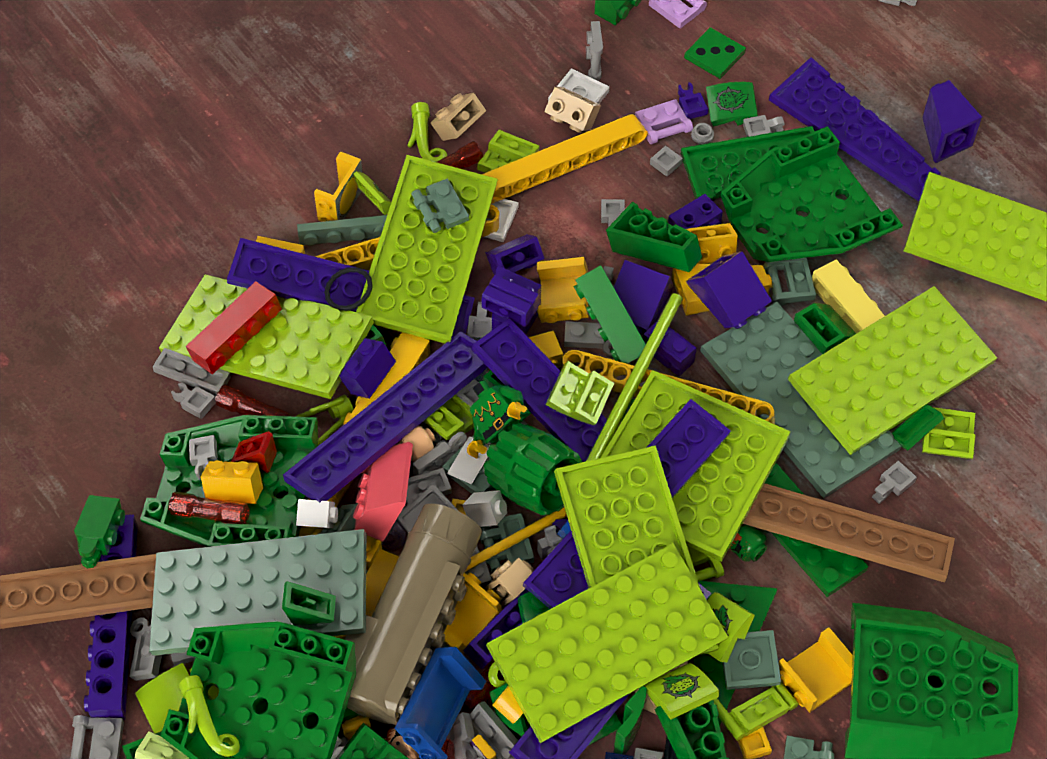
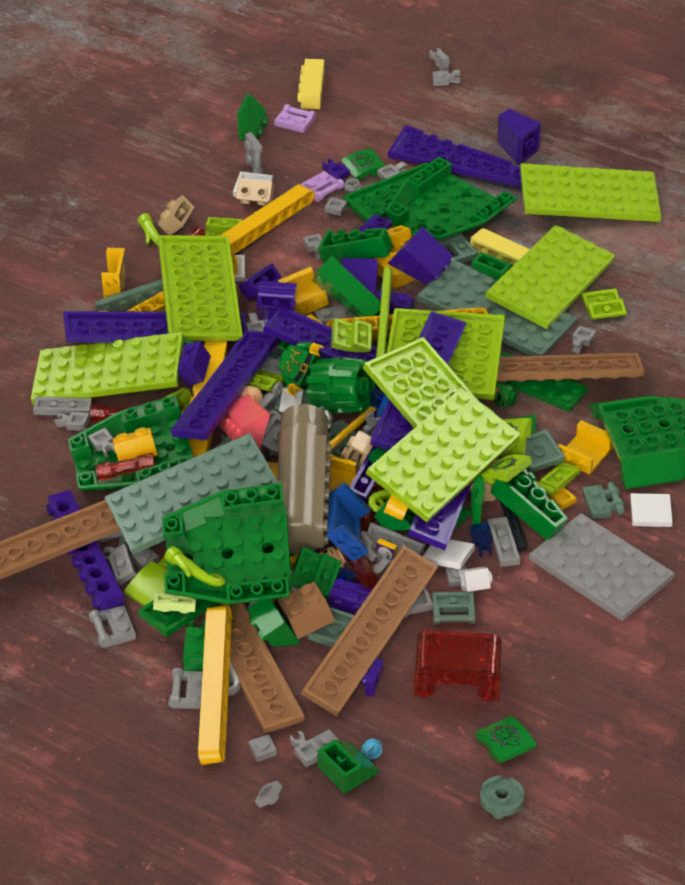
camera: 20 degrees left, 15 degrees down
green hinge [74,495,125,569] -> none
brick [186,281,282,375] -> none
red slope [231,431,277,473] -> none
green slope [282,581,336,625] -> none
white brick [296,499,338,528] -> none
black piece [324,267,373,311] -> none
lime slope [353,171,392,215] -> none
sand green plate [411,178,469,233] -> none
green tile [684,27,746,79] -> none
green tile [892,404,945,451] -> none

